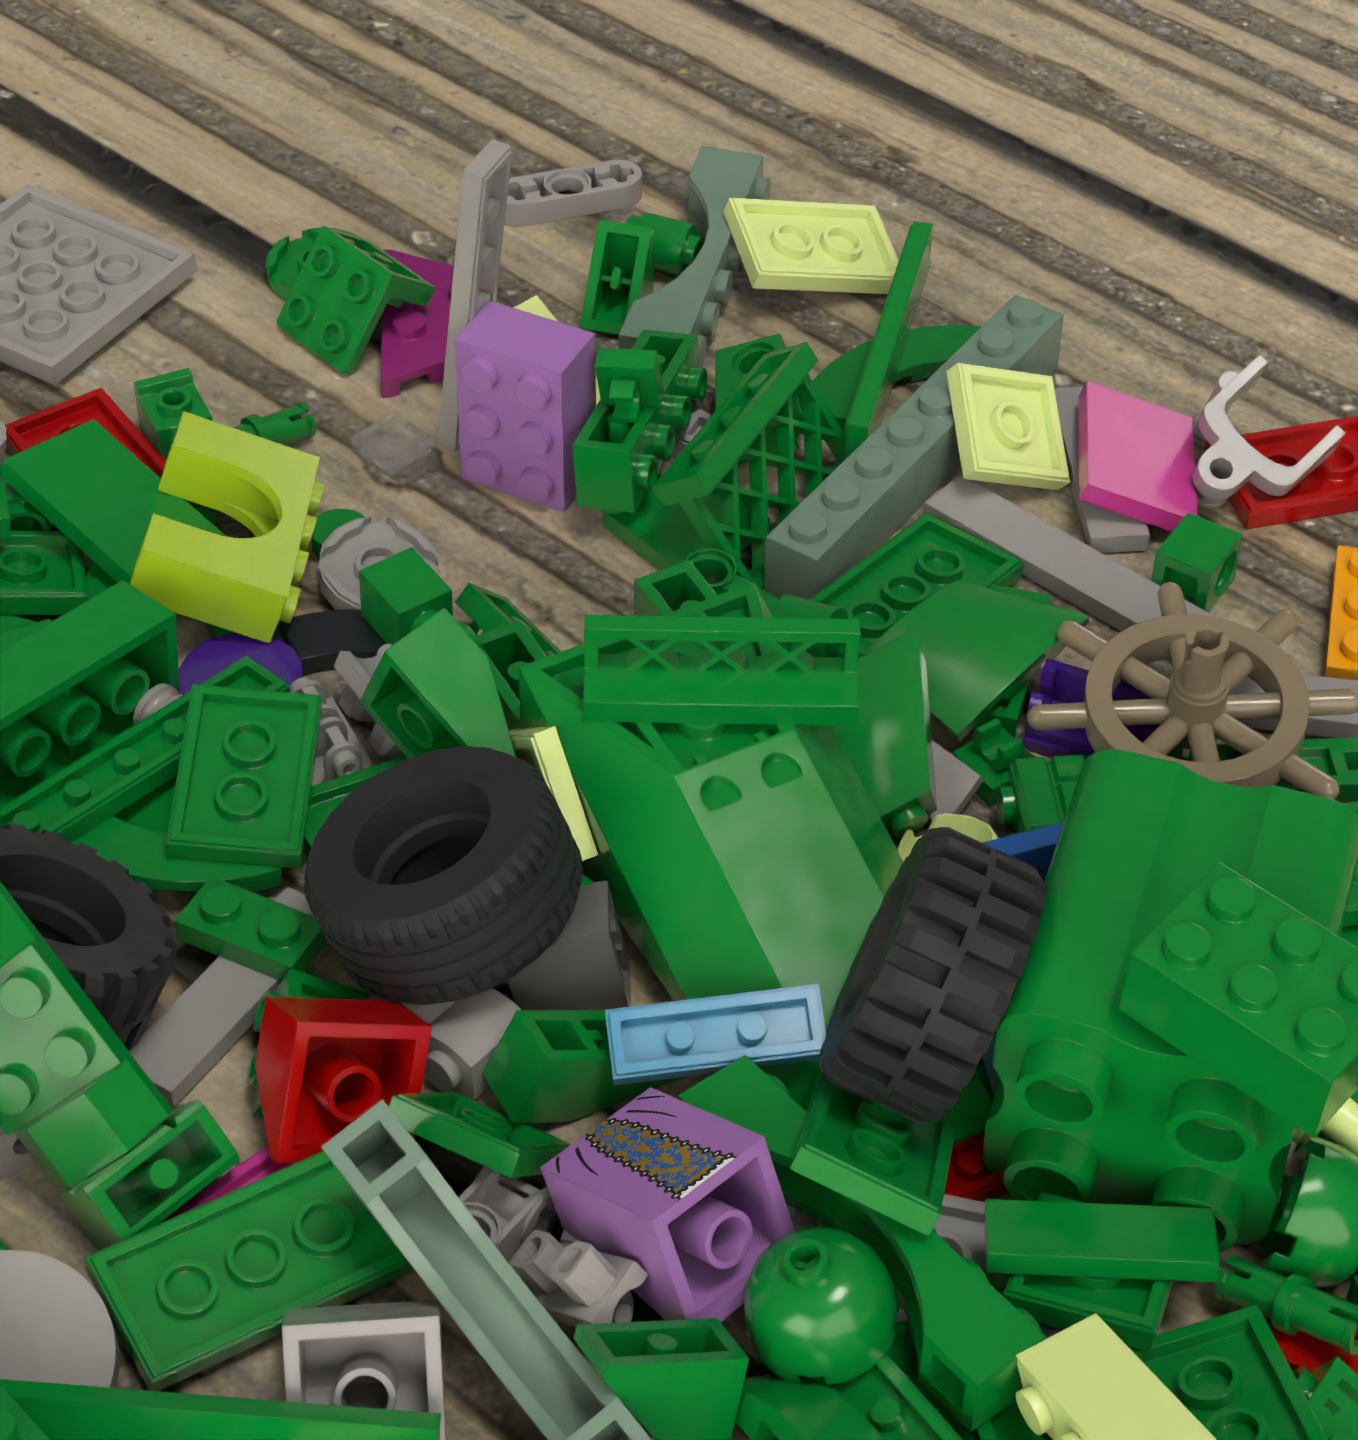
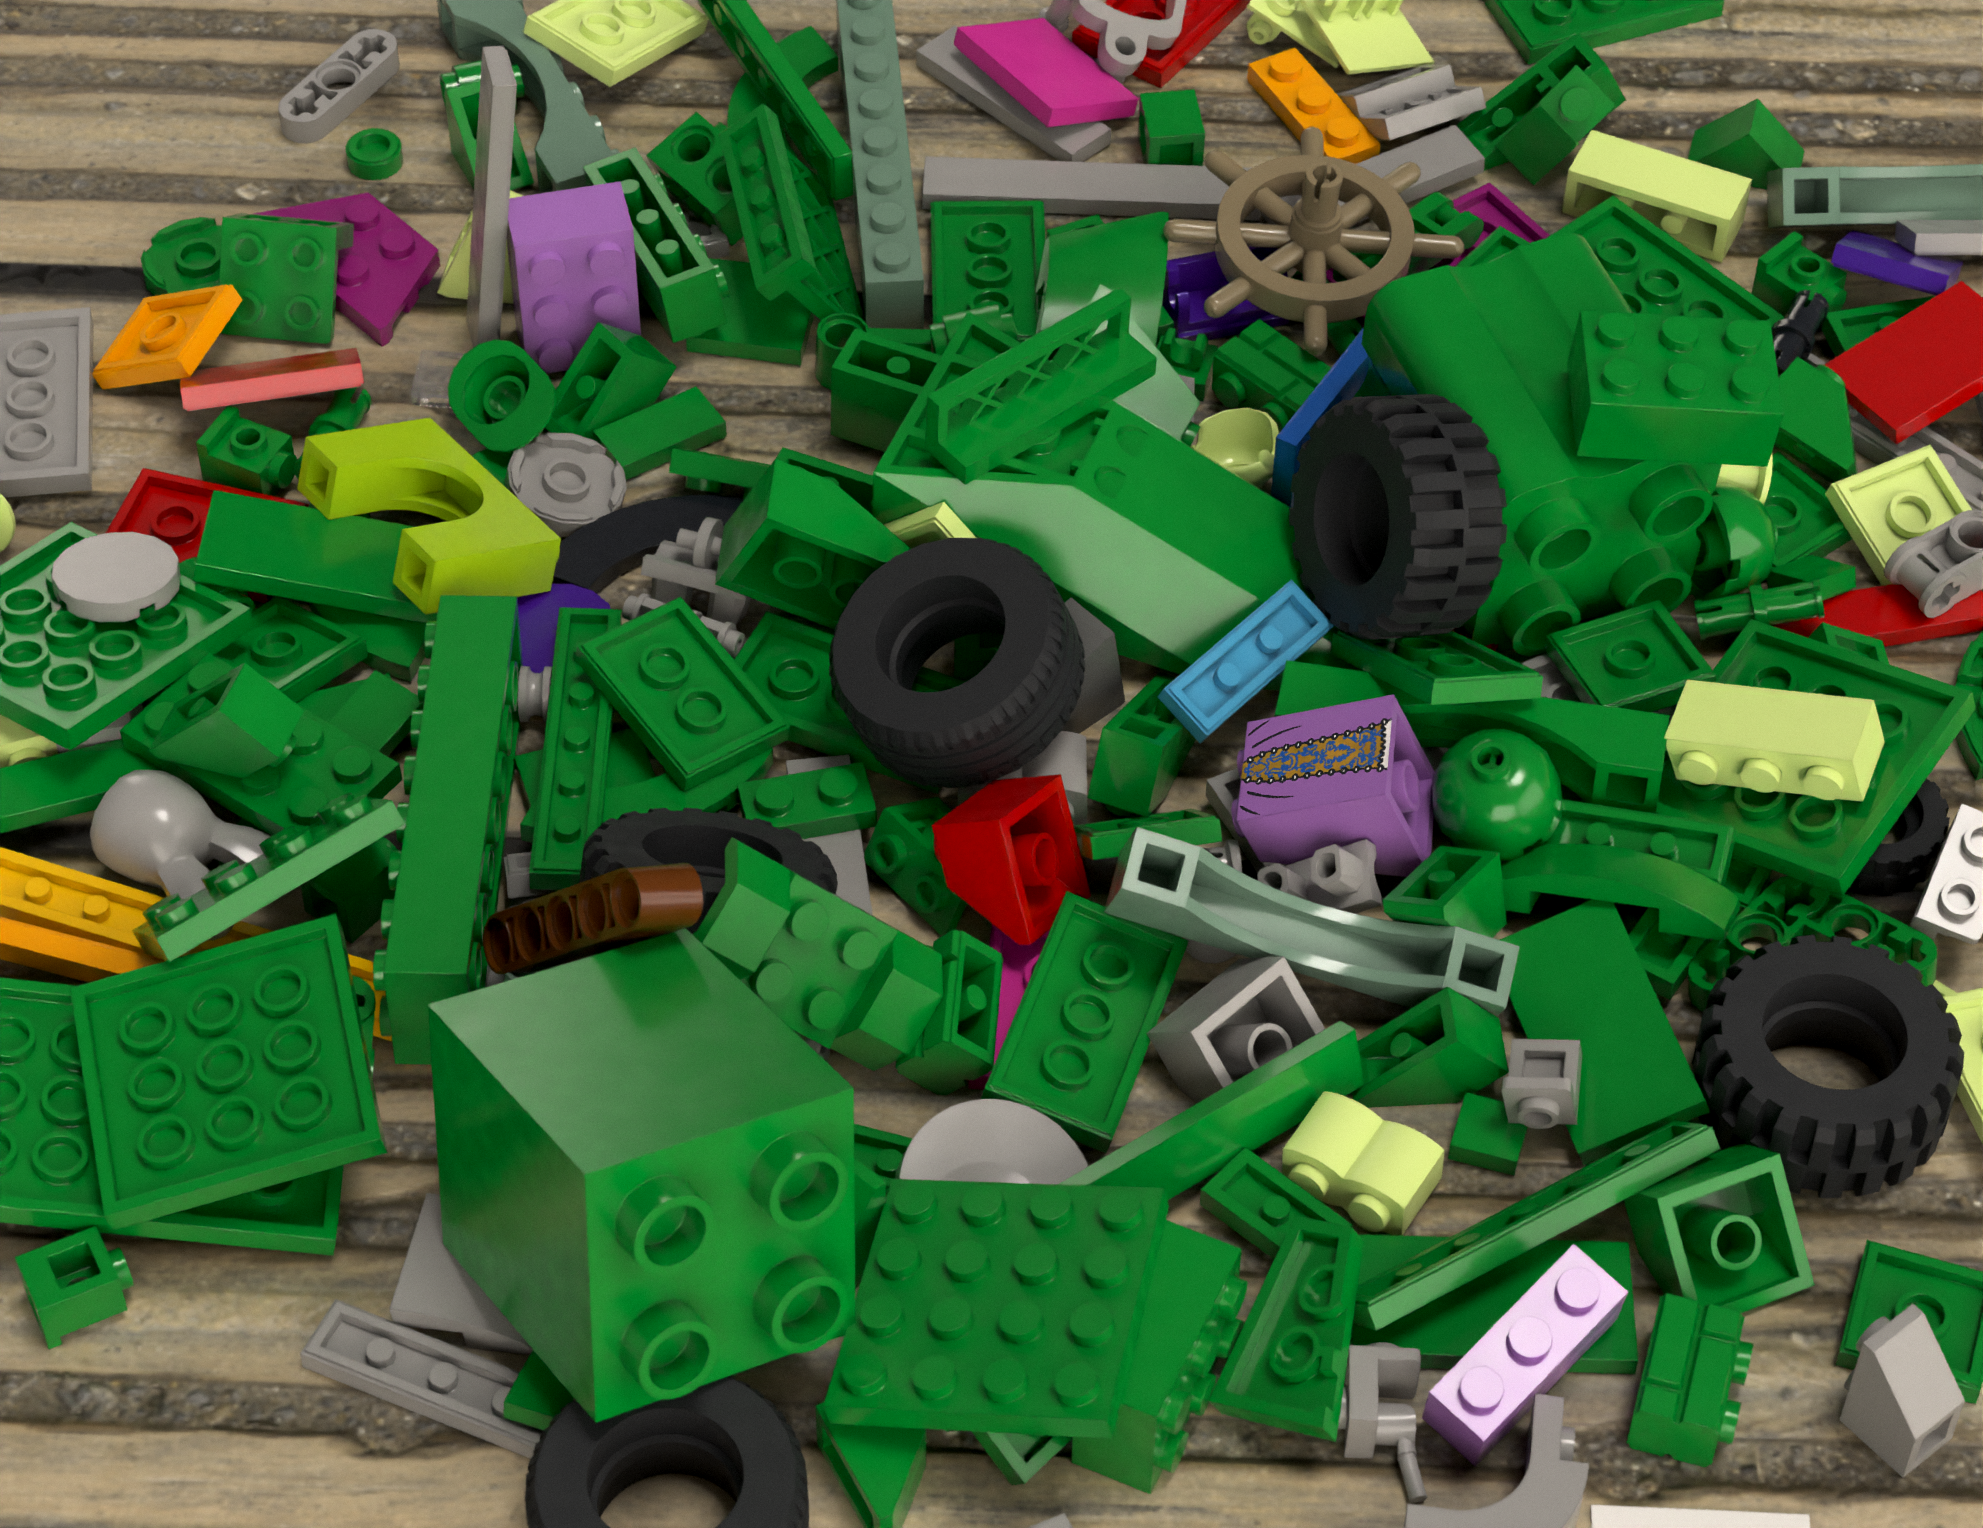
camera: 40 degrees left, 5 degrees up
green brick [359,547,453,645] -> none
green tile [594,348,664,423] -> none
yellowish green tile [946,363,1070,490] -> none
green tile [984,1199,1220,1282] -> none
none -> light orange tile [92,284,242,390]
none -> tile [180,347,364,411]
none -> green tile [345,128,403,180]
none -> green piece [448,340,555,453]
none -> green slope [545,322,677,440]
none -> green tile [593,386,727,480]

